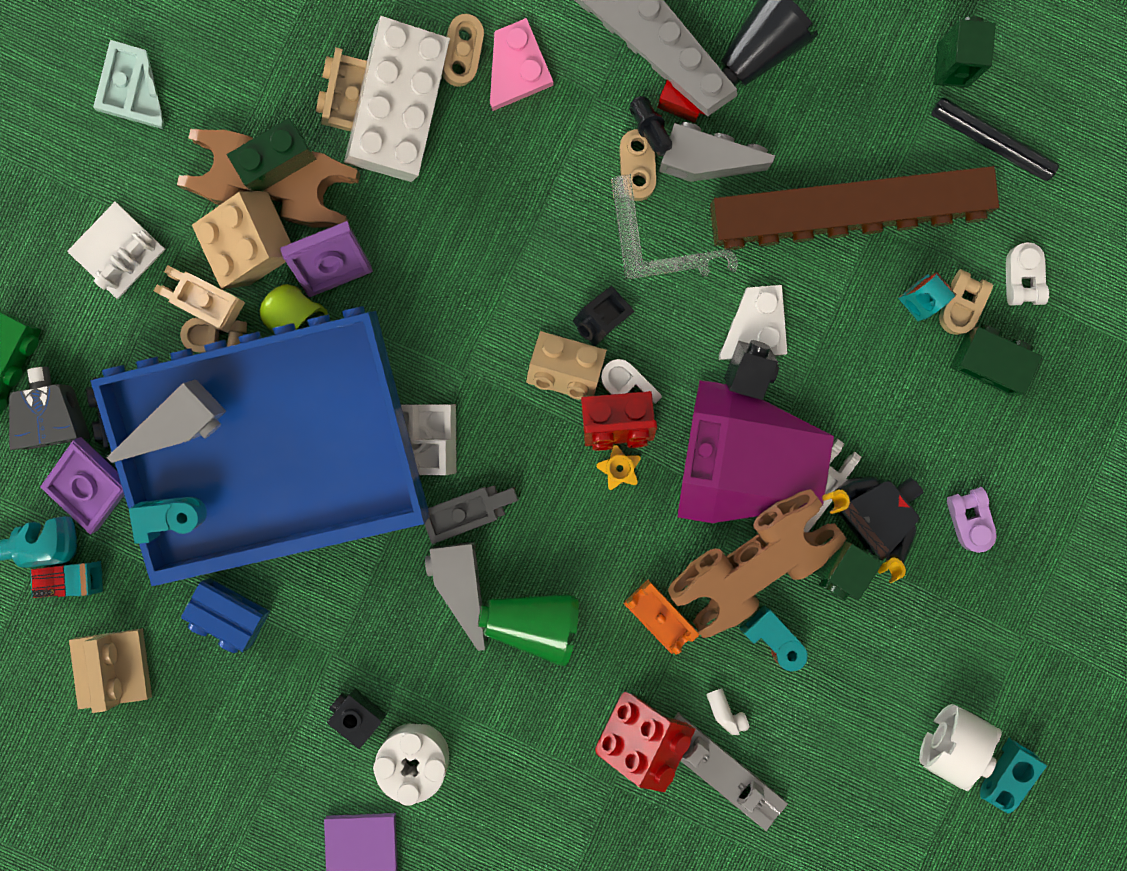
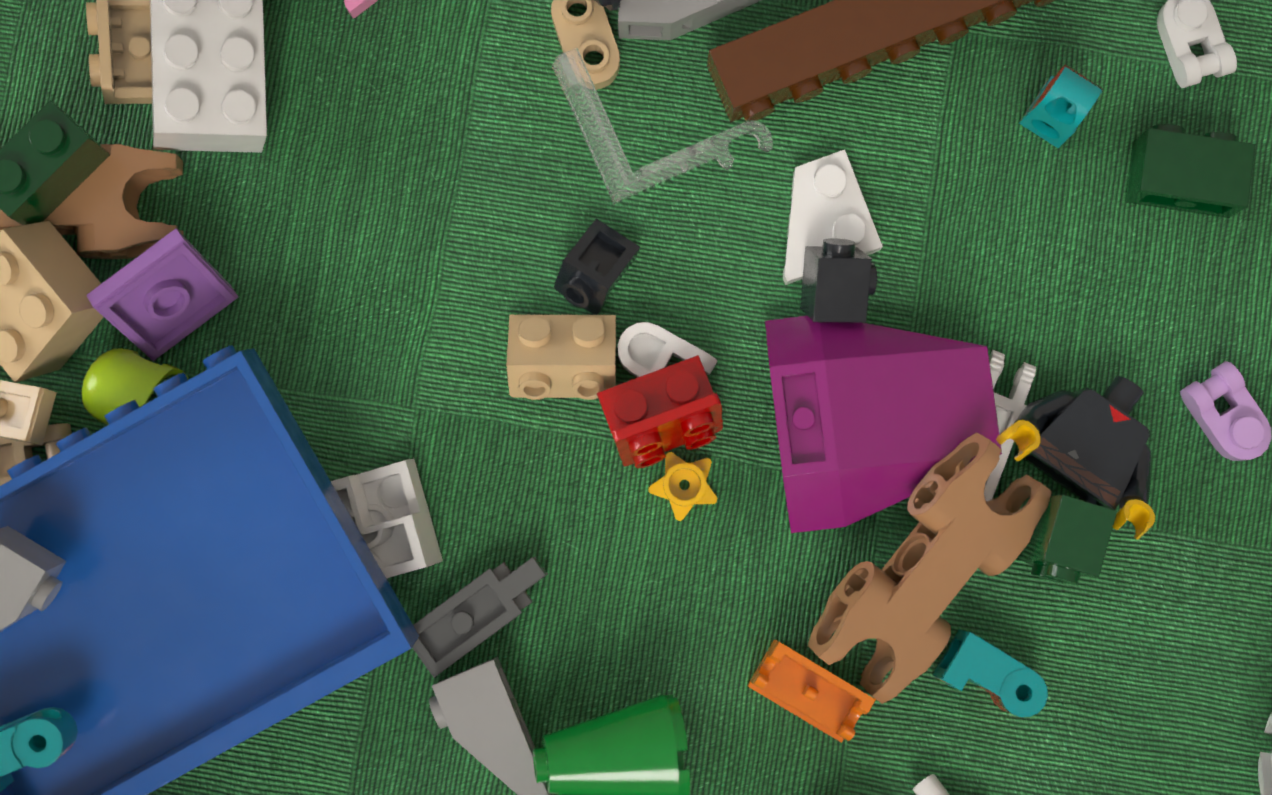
camera: 20 degrees left, 5 degrees down
tan plate [939,269,993,335] -> none

